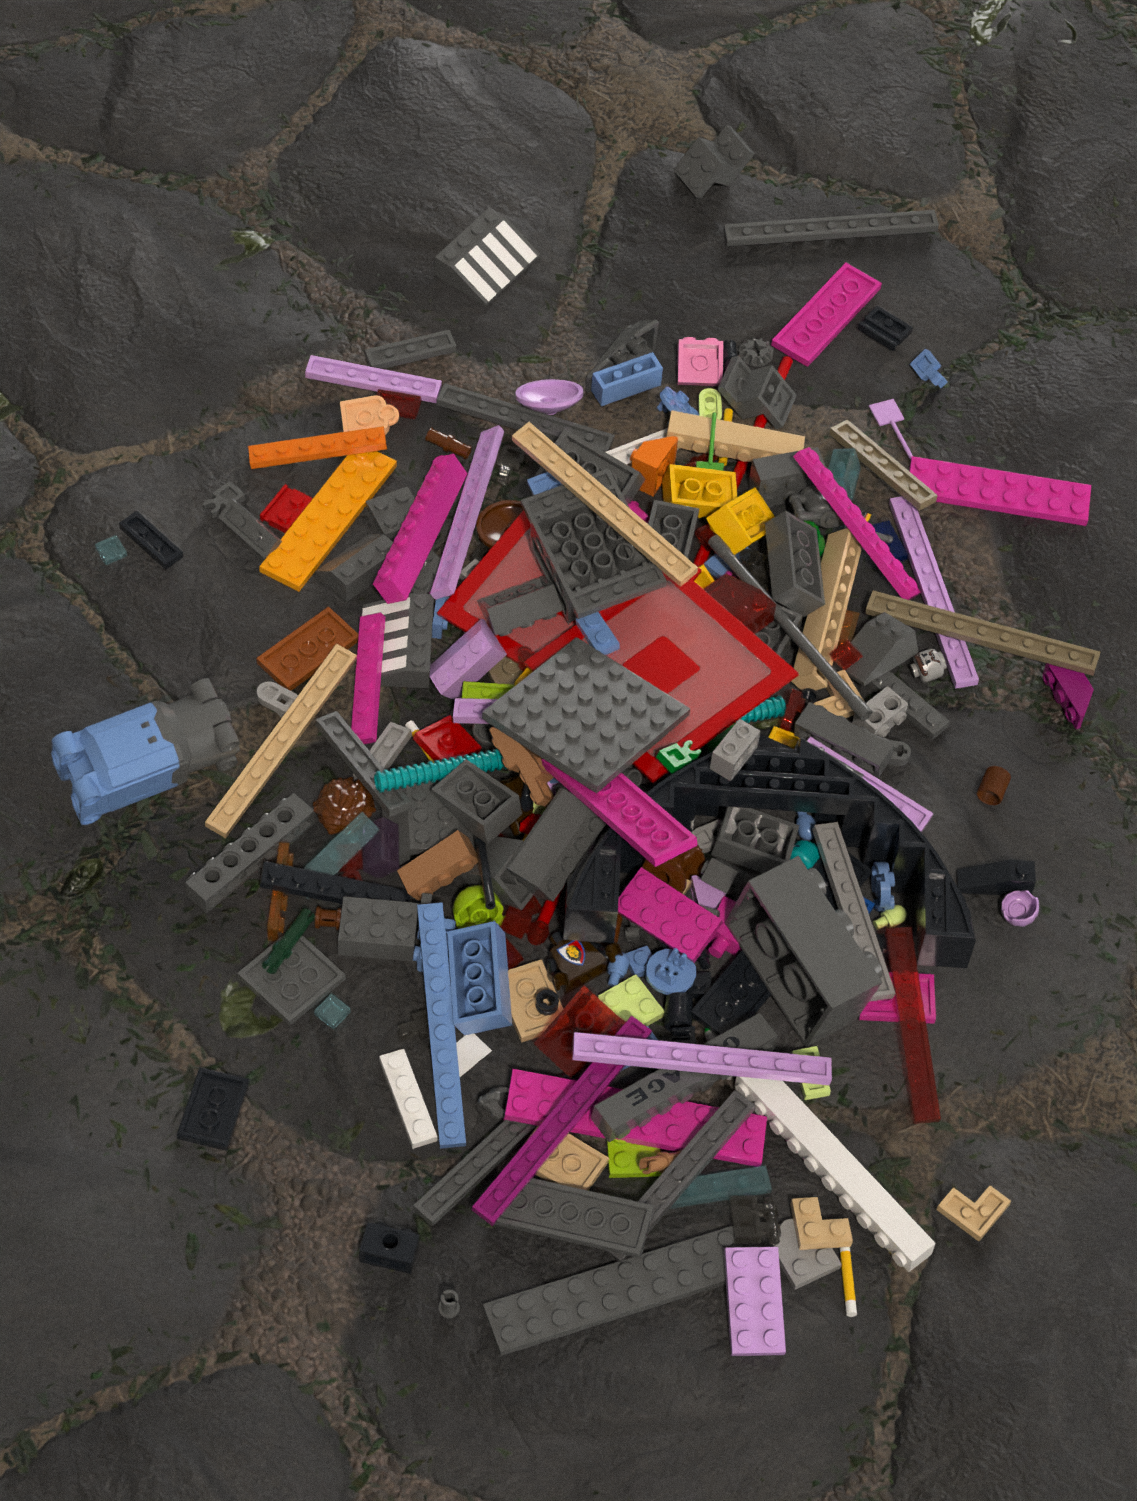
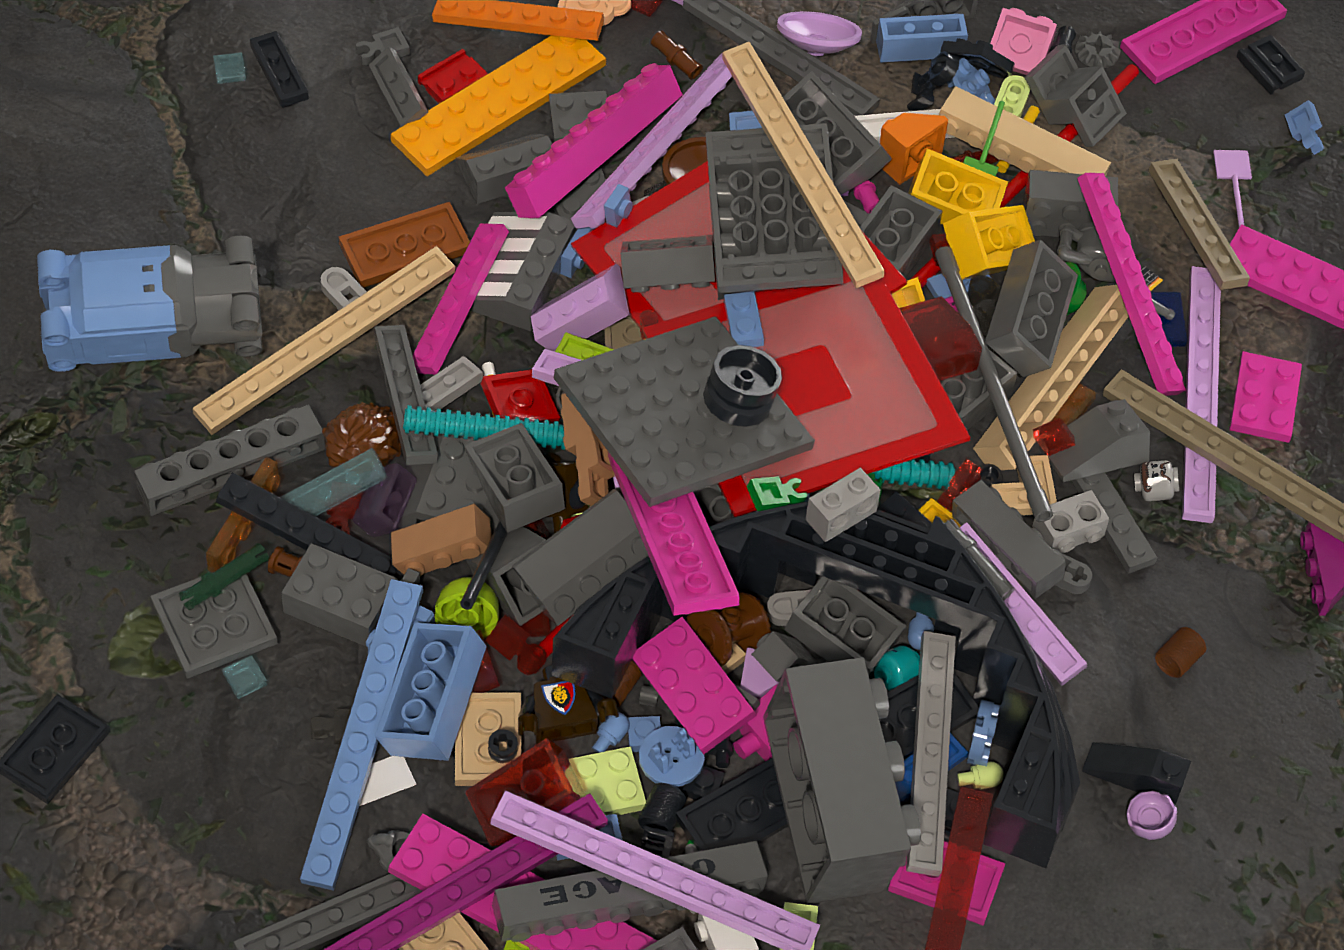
camera: 20 degrees right, 0 degrees up
white plate [379,1049,437,1149] -> none
clear light blue brick [828,448,861,500] -> none
none -> medium blue plate [604,184,632,227]
none -> black wheel [703,345,782,427]
none -> black piece [907,51,959,111]
none -> black plate [940,38,1015,79]
none -> dark pink plate [1229,351,1302,443]

